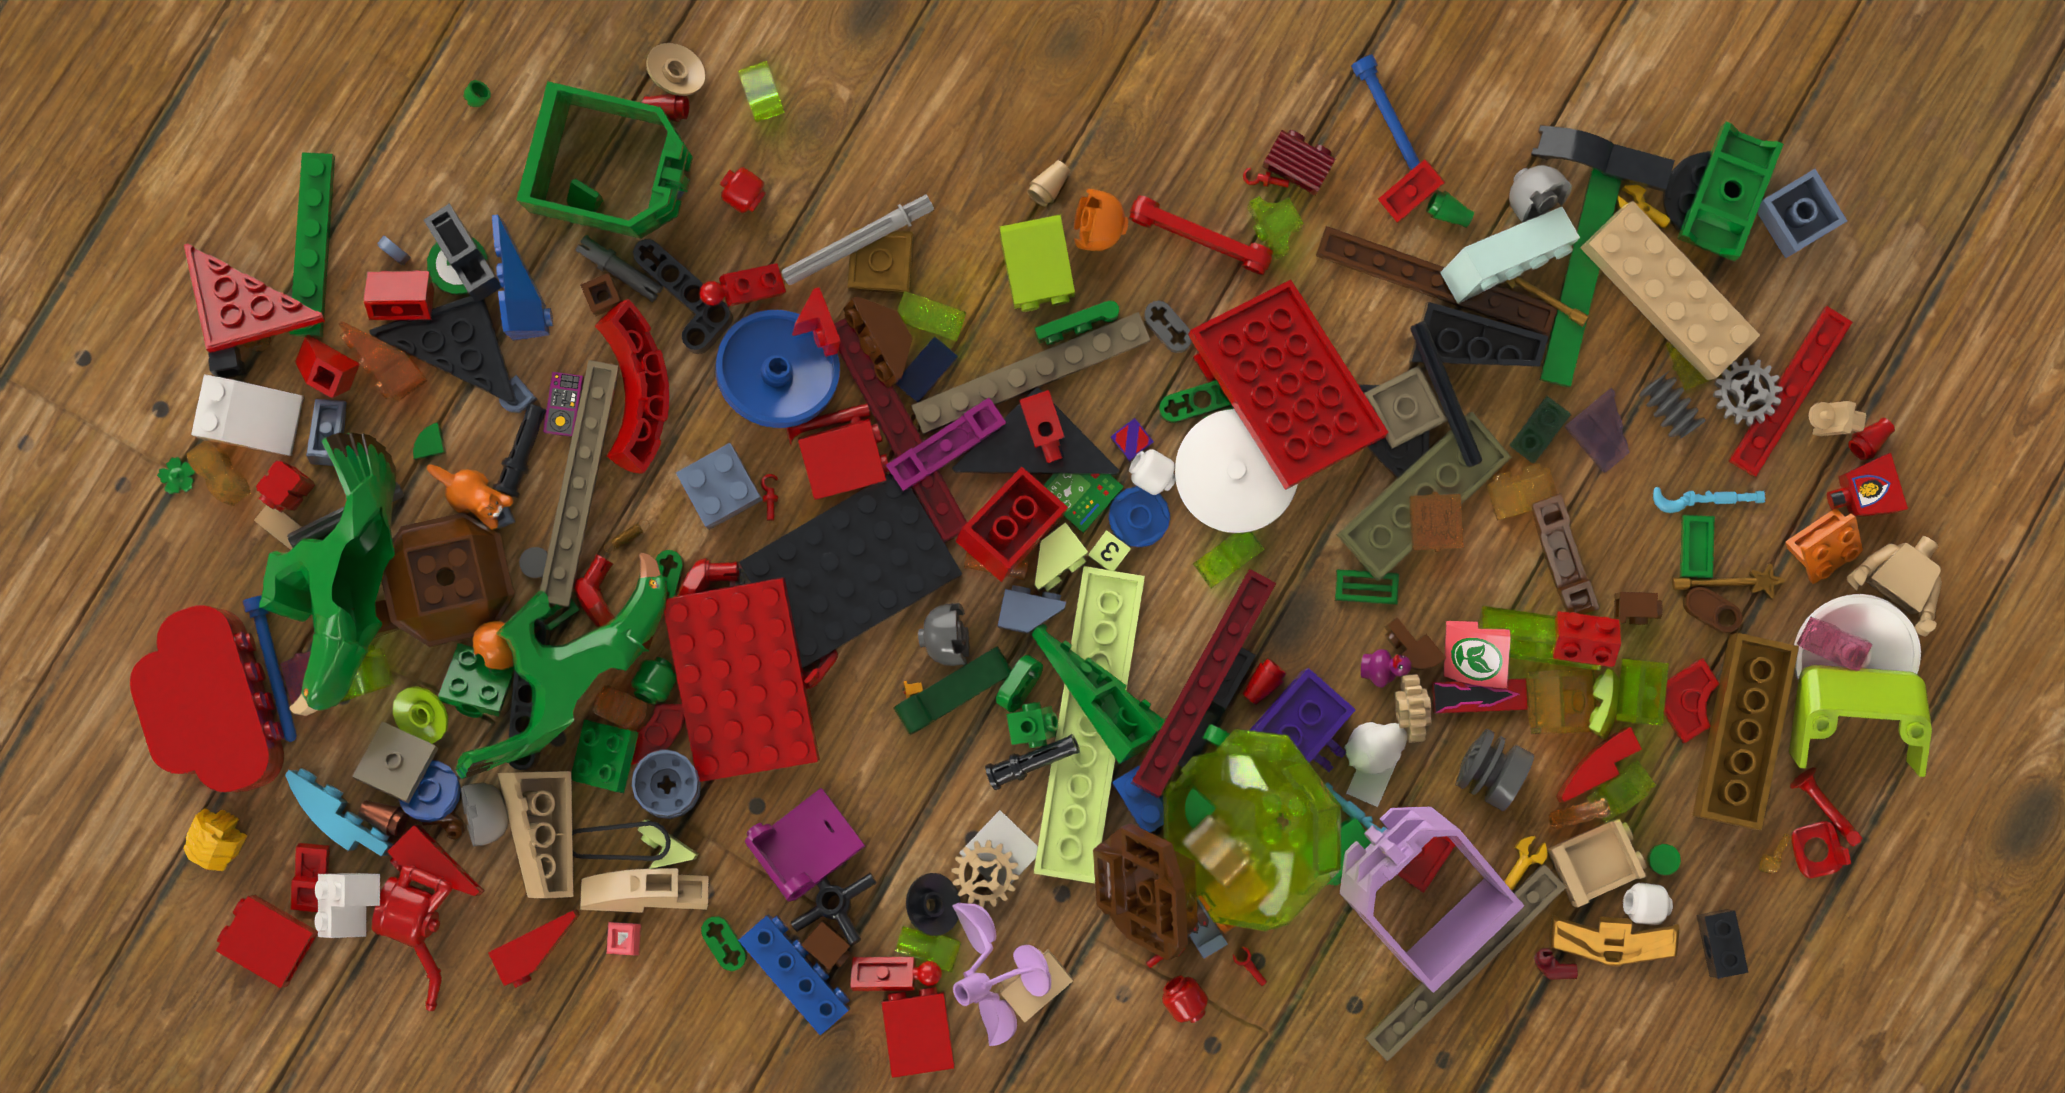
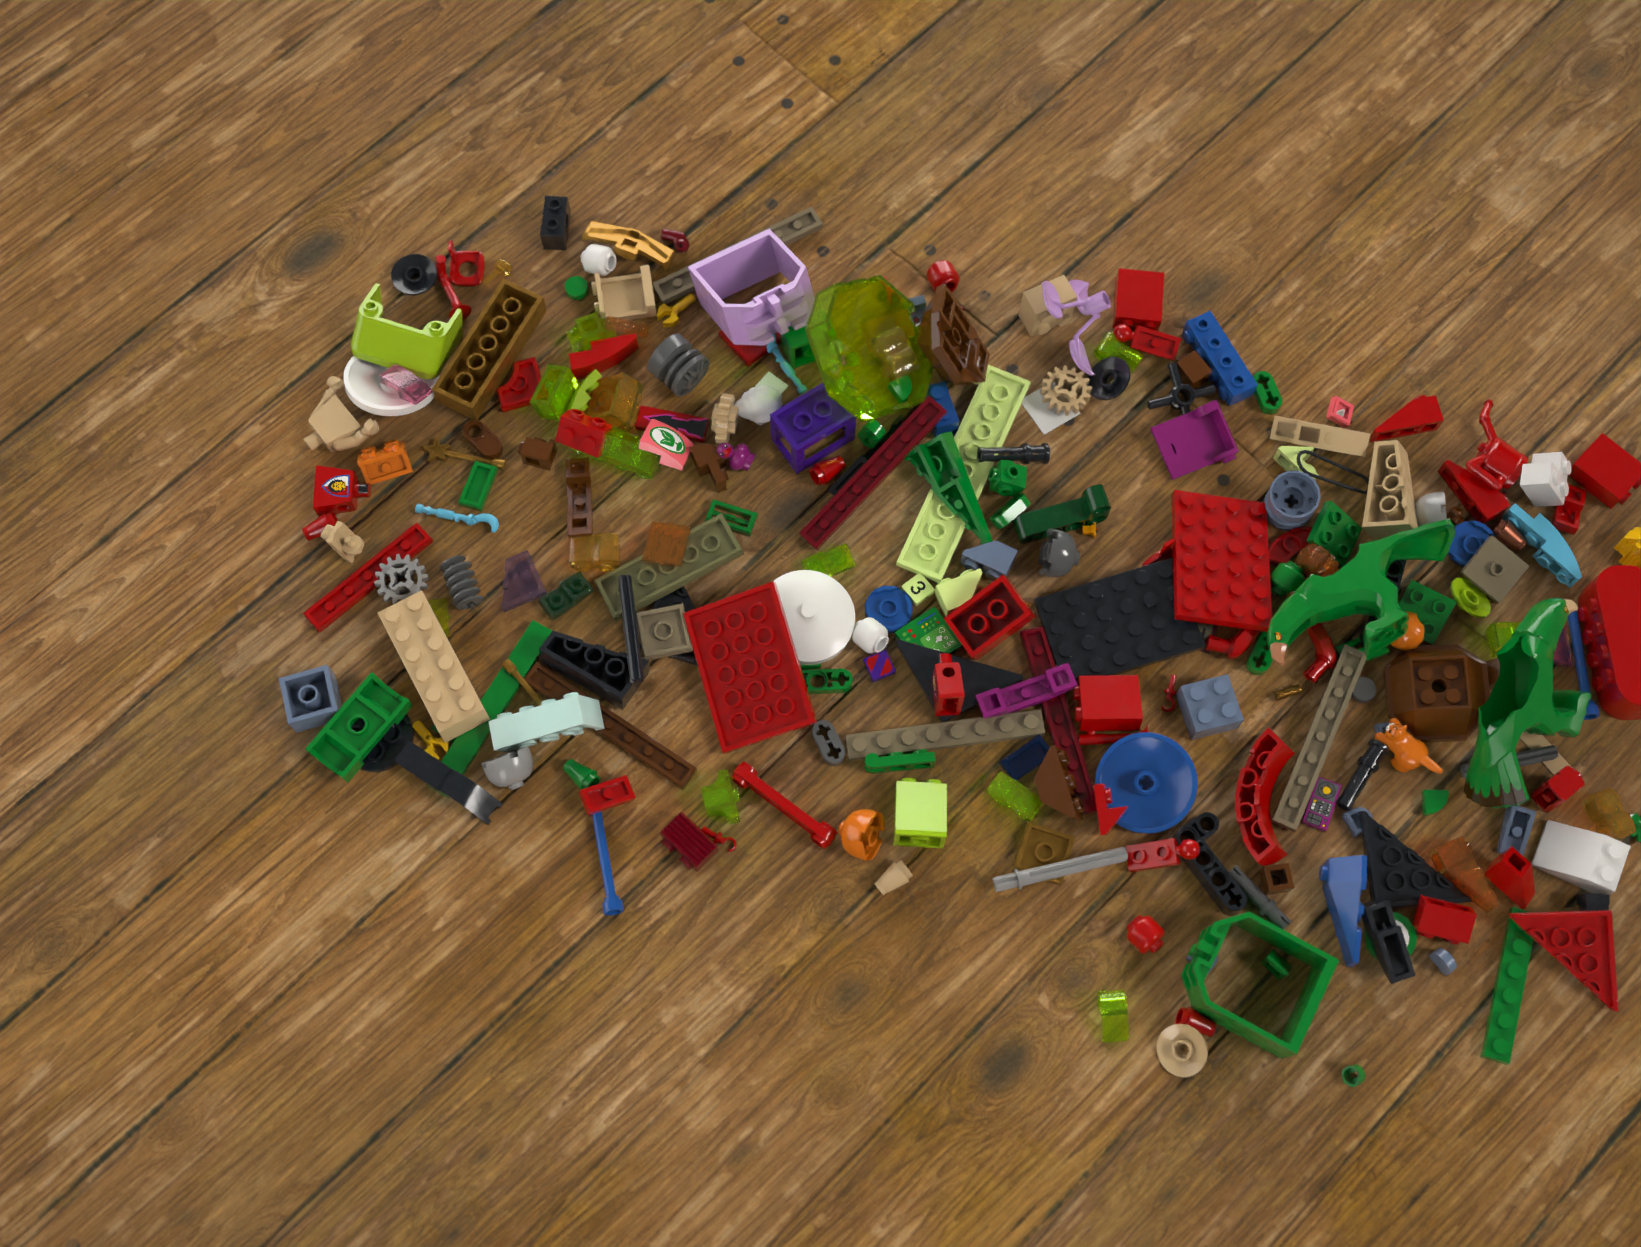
camera: 165 degrees left, 15 degrees down
none -> black dish [391,254,437,296]

